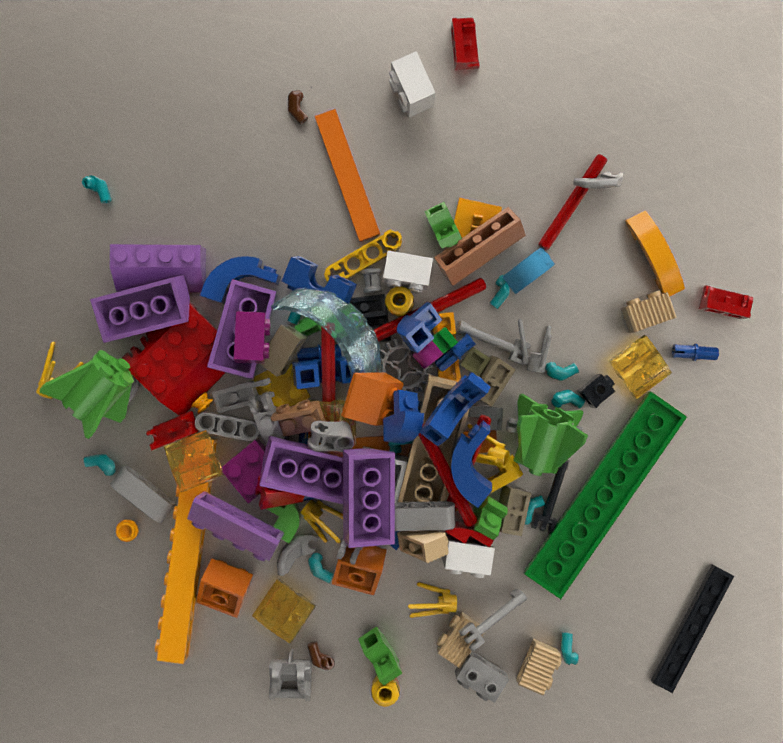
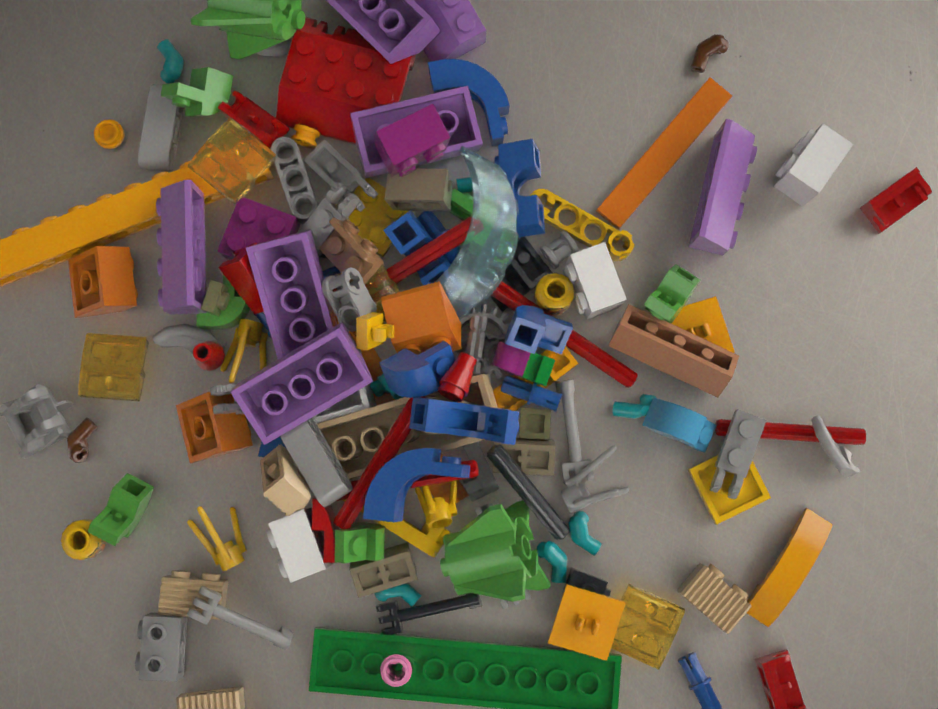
camera: 60 degrees right, 5 degrees down
teal arm [308,552,334,583] -> none
none -> bright green brick [161,67,233,117]
none -> red cone [193,341,225,371]
none -> olive plate [201,280,230,317]
none -> yellow tile [356,312,394,350]
none -> bright pink cone [380,654,412,687]
none -> red cone [438,352,477,402]
none -> light grey axle [466,315,487,376]
none -> black axle [487,444,570,540]
none -> light orange piece [548,584,626,661]
none -> yellow plate [687,454,771,525]
none -> medium lavender slope [688,119,757,256]
none -> light grey hinge [710,409,766,500]

